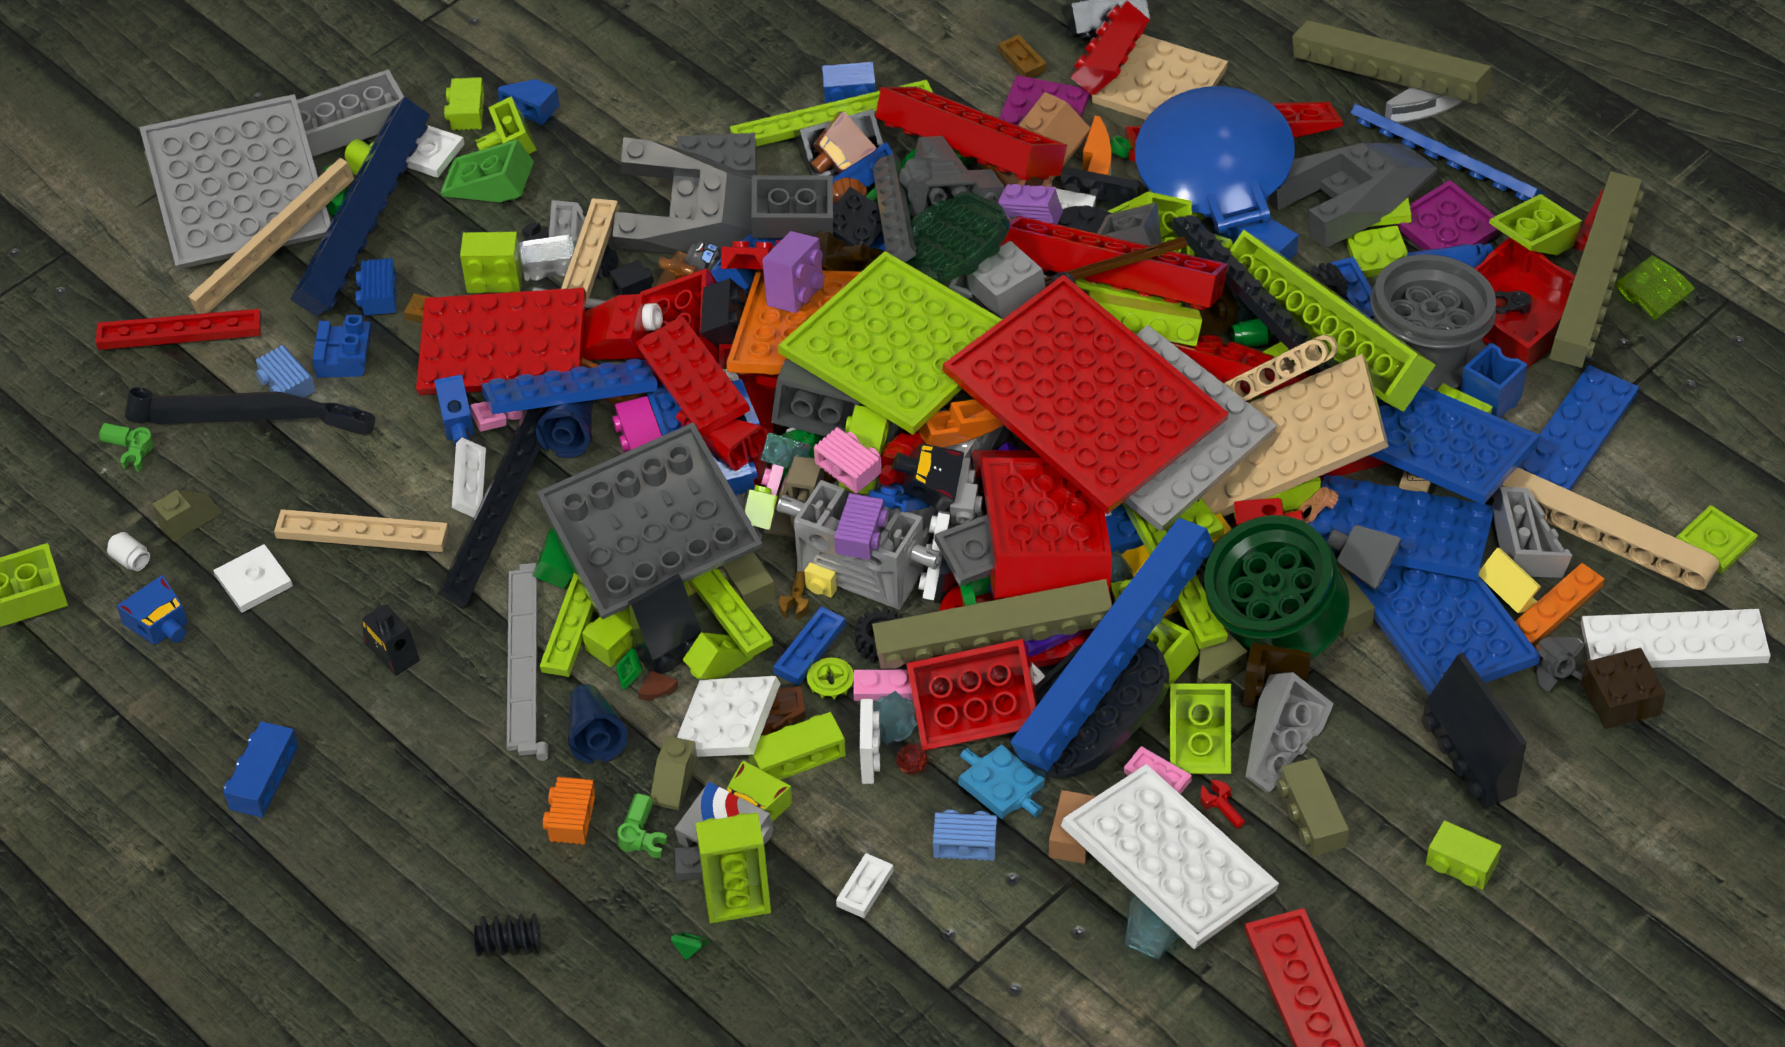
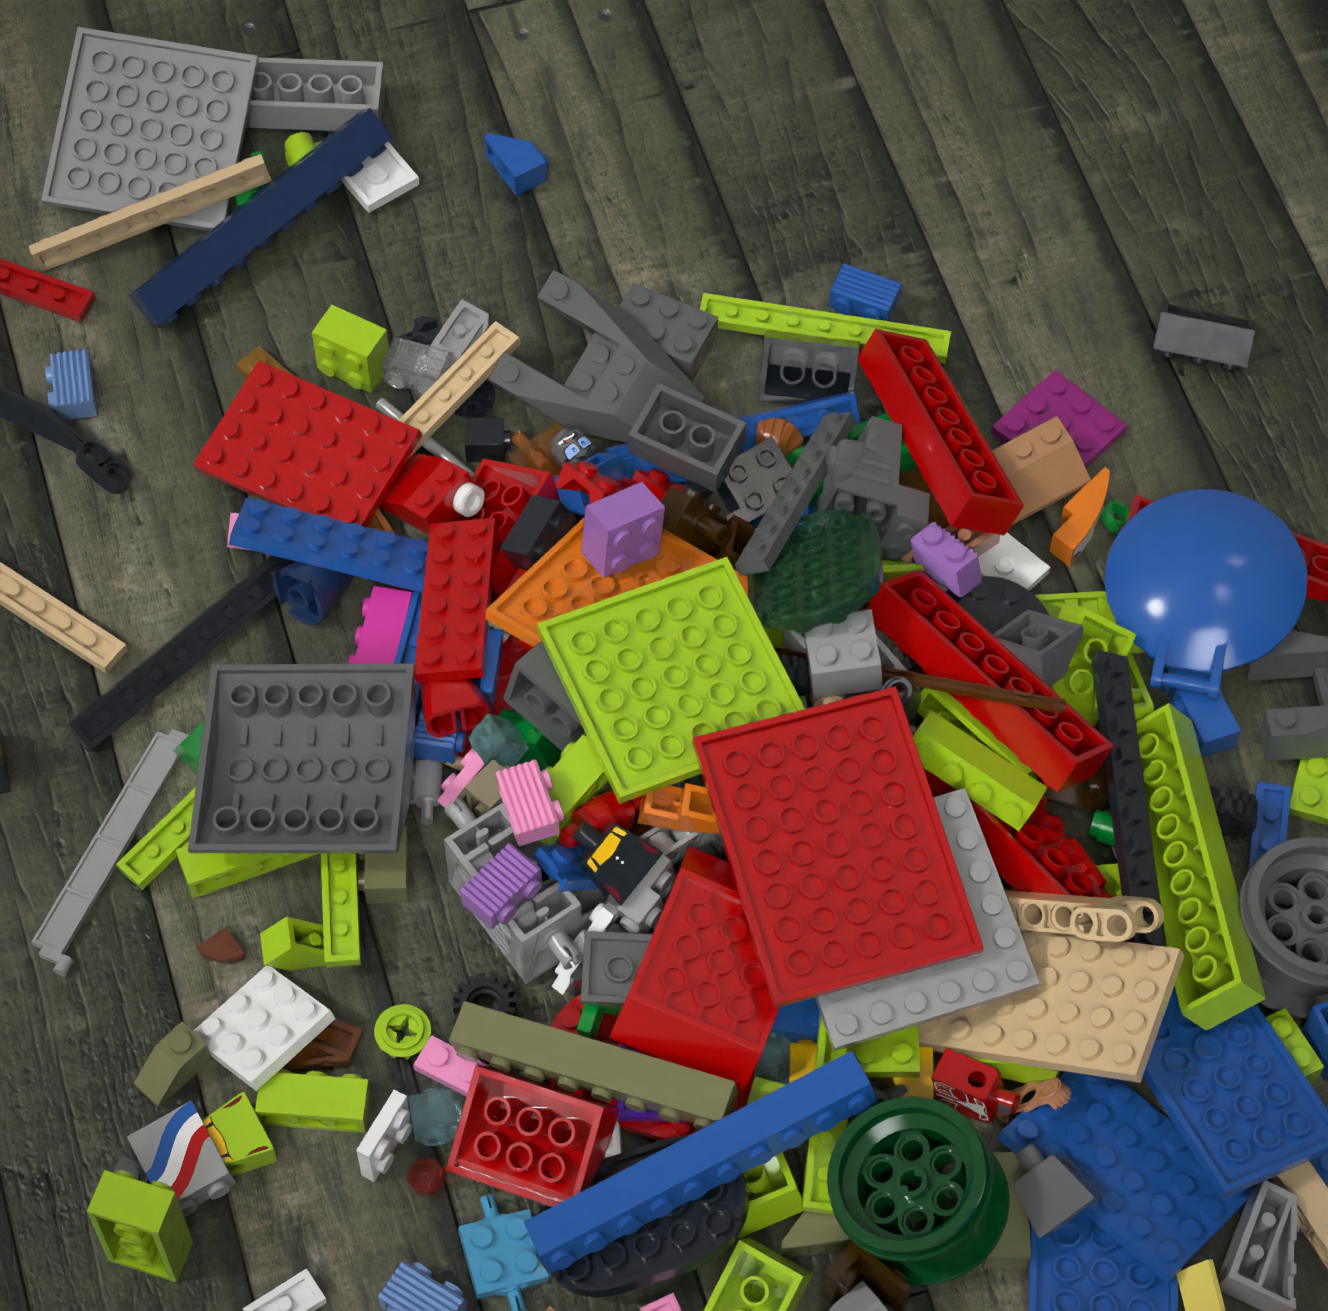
camera: 25 degrees right, 10 degrees up
blue hips [312,315,371,378] -> none
blue brick [356,258,397,315] -> none
blue torso [434,374,474,446] -> none
bright green slope [440,139,534,202] -> none
lime brick [444,78,485,131] -> none
white plate [452,437,486,518] -> none
lime brick [475,96,537,154] -> none
orange brick [543,777,596,845] -> none
dark blue cone [568,684,628,764] -> none
green slope [615,648,645,690] -> none
bright green bar [617,793,667,858] -> none
black slope [628,573,702,674] -> none
green slope [671,931,710,960] -> none
brick [742,485,778,530] -> none
blue plate [773,607,846,686] -> none
pearl gold bar [778,571,809,620] -> none
light yellow plate [804,563,837,598] -> none
torso [811,111,877,175] -> none
pearl gold plate [998,34,1047,78] -> none
black plate [1061,167,1140,204] -> none
red wedge [1071,0,1150,96] -> none
tan plate [1092,34,1228,120] -> none

